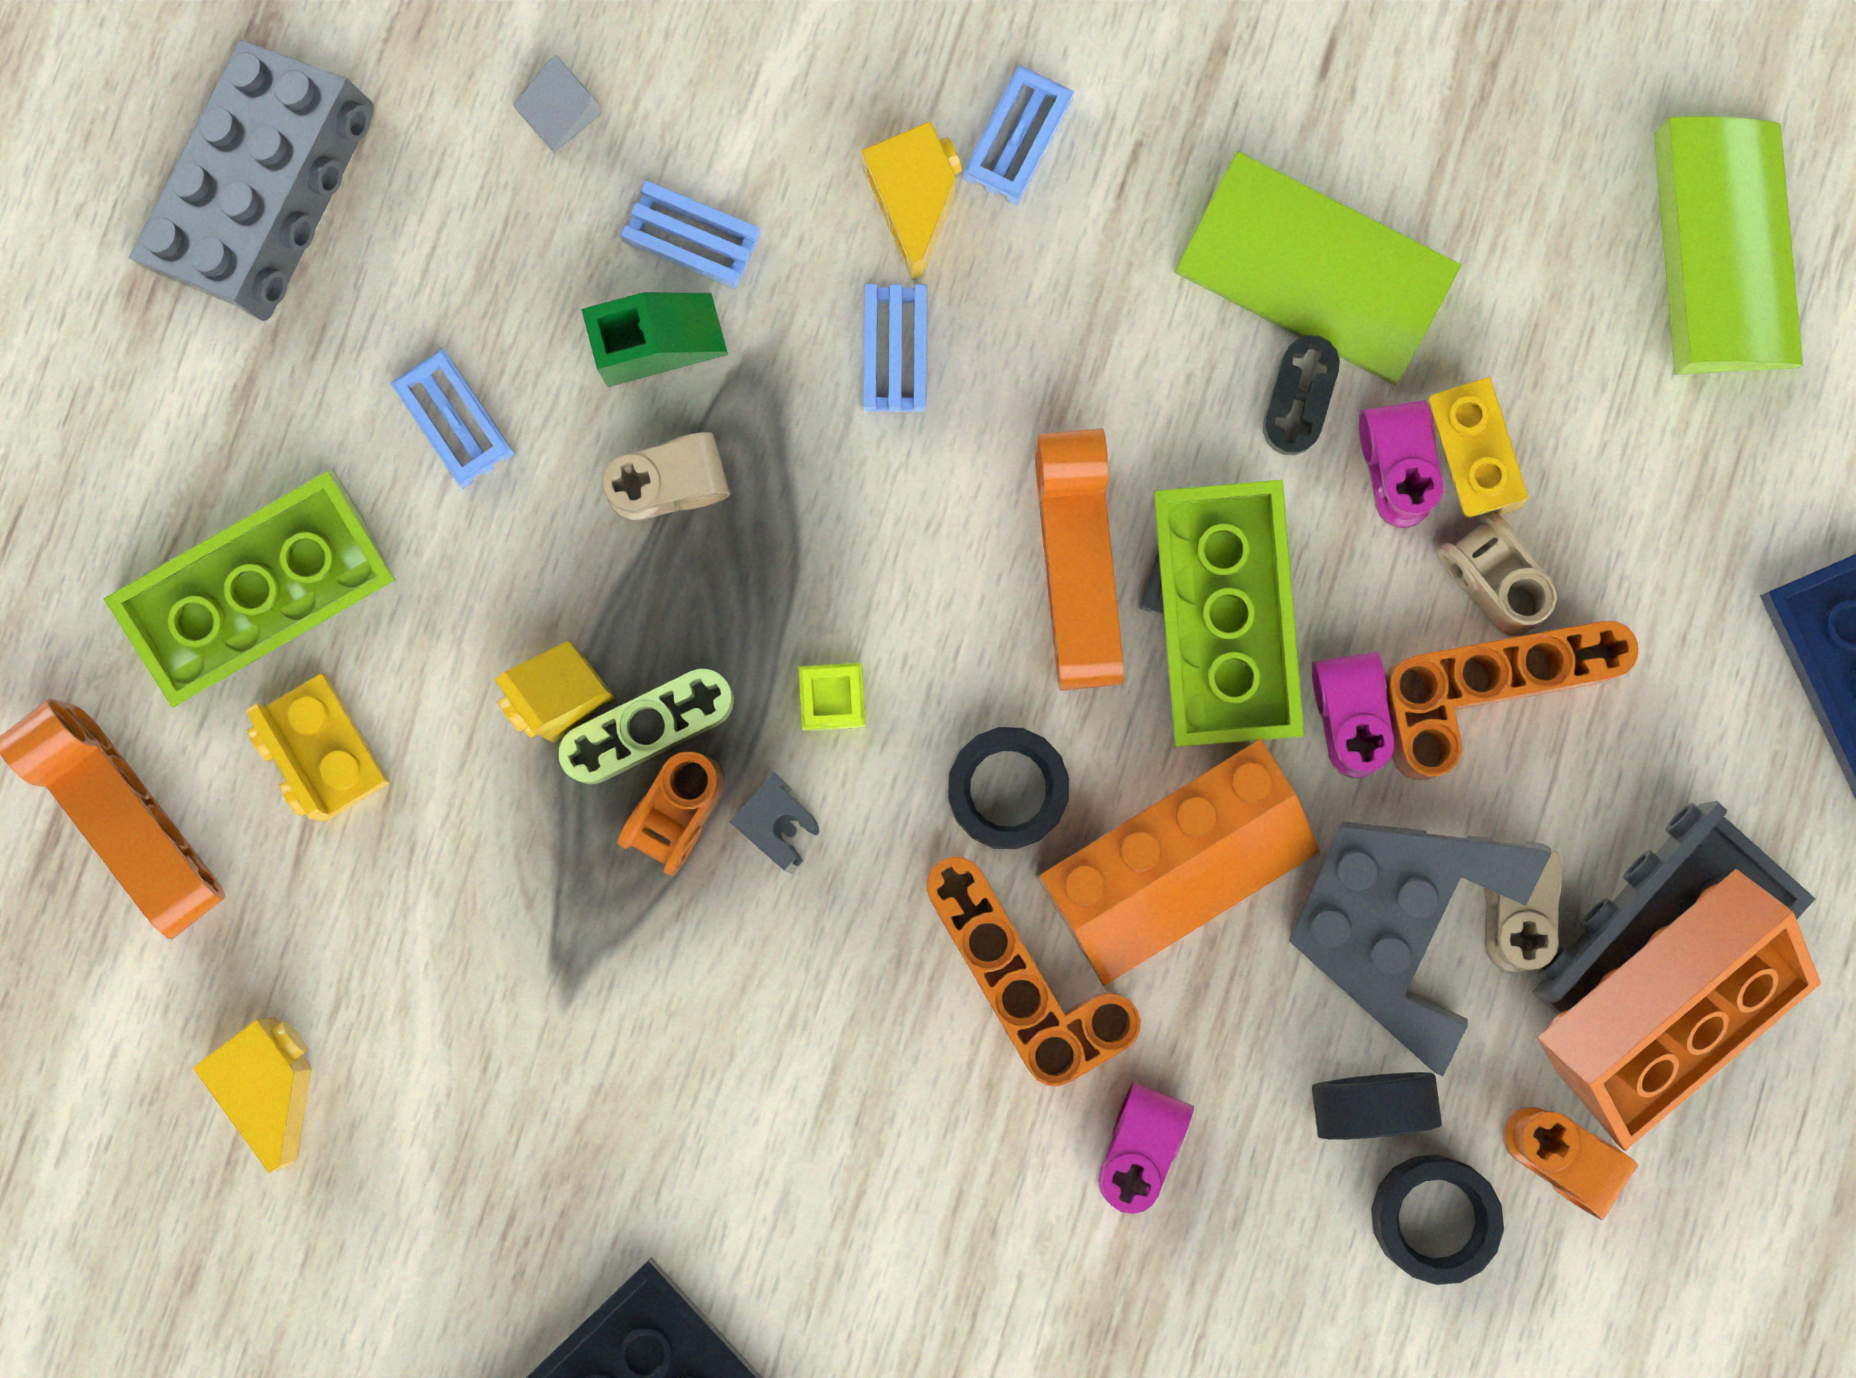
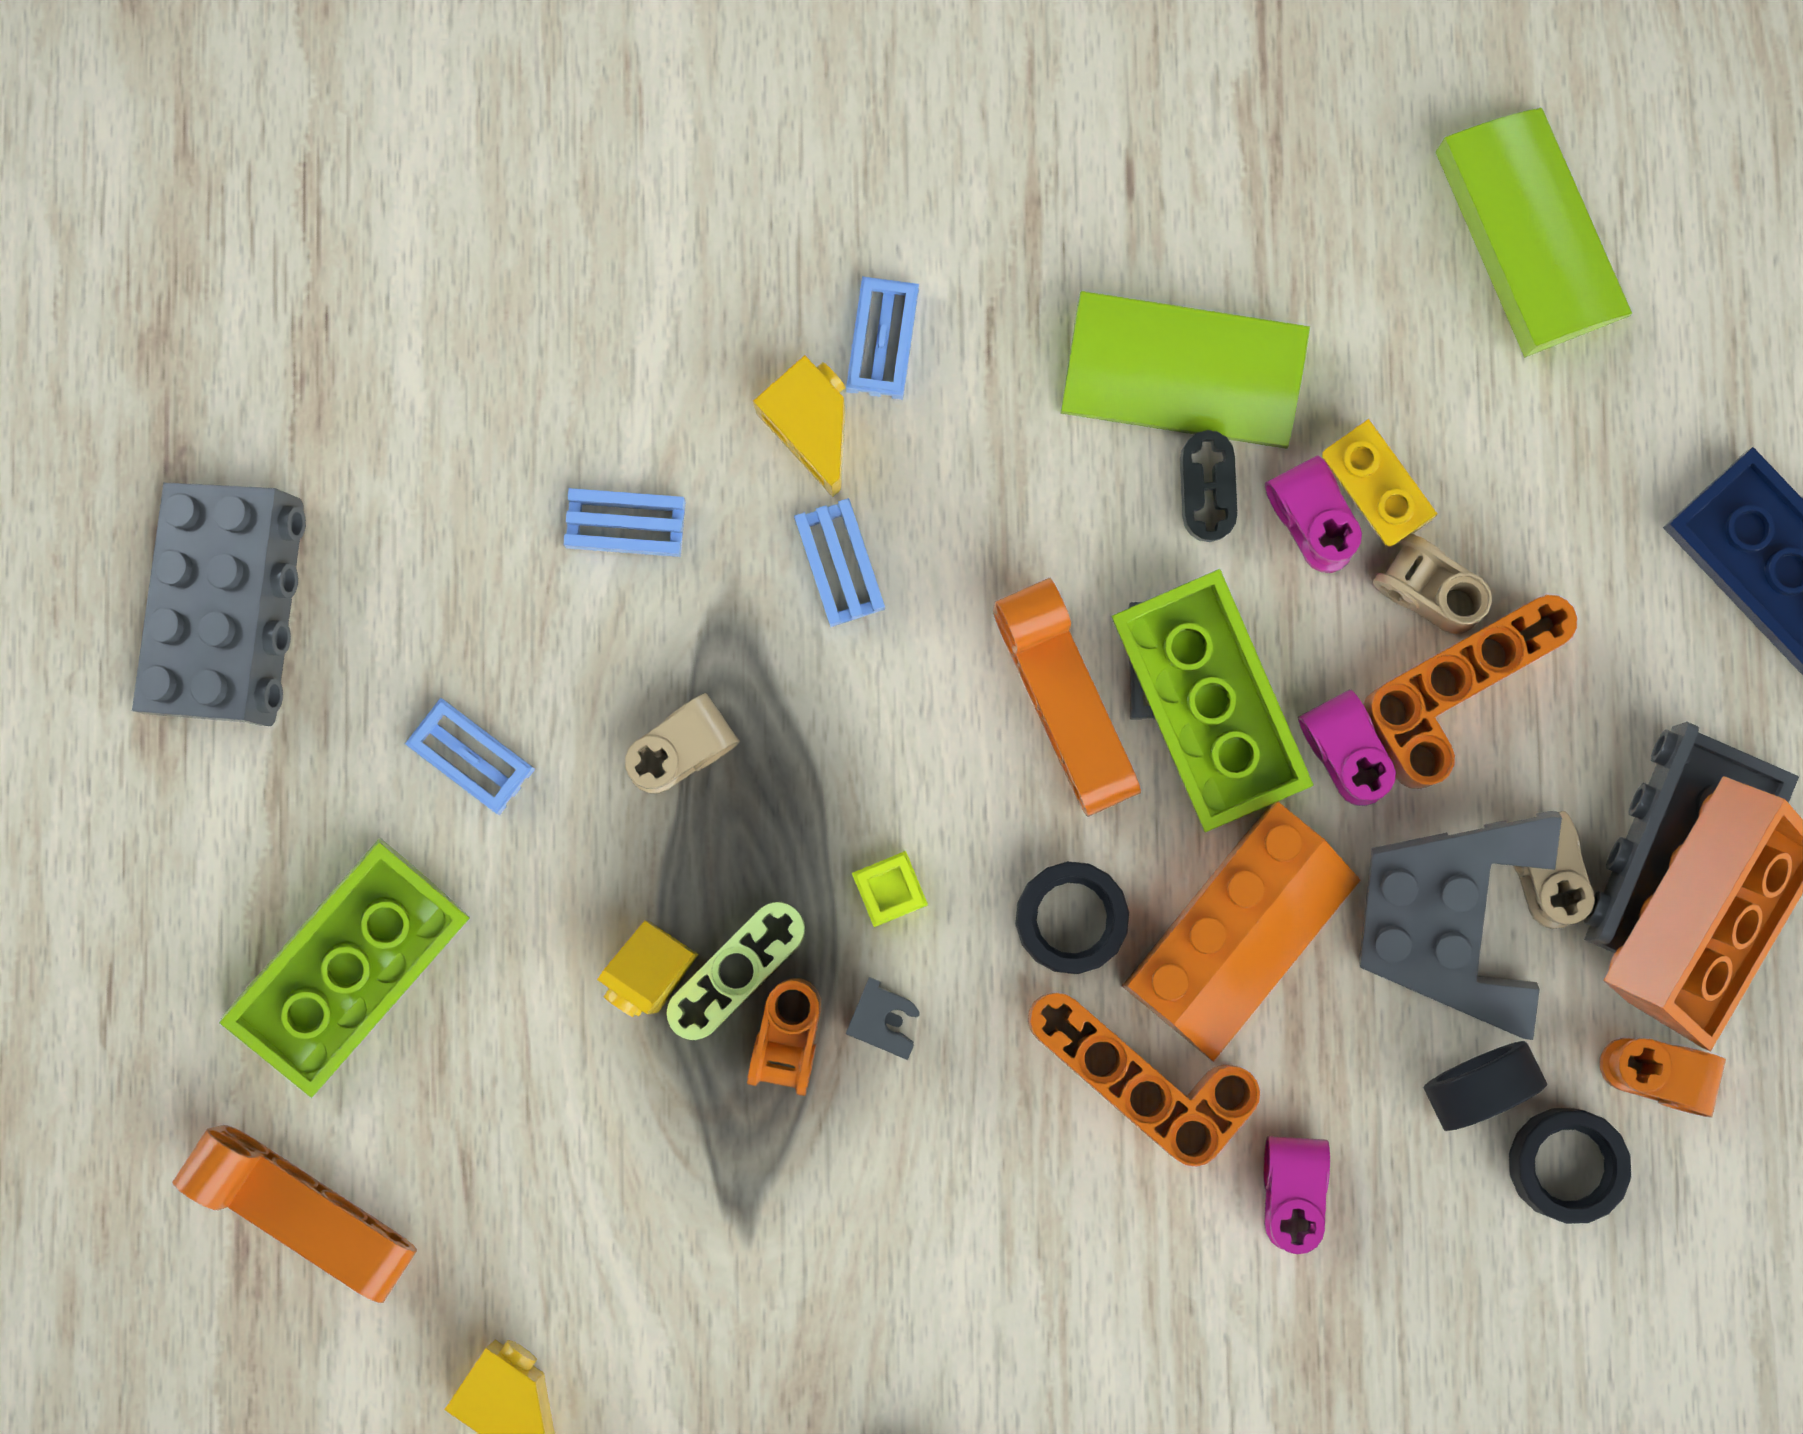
camera: 20 degrees left, 0 degrees up
yellow bracket [245,673,391,822] -> none
light grey slope [513,55,601,153] -> none
green slope [581,292,728,387] -> none

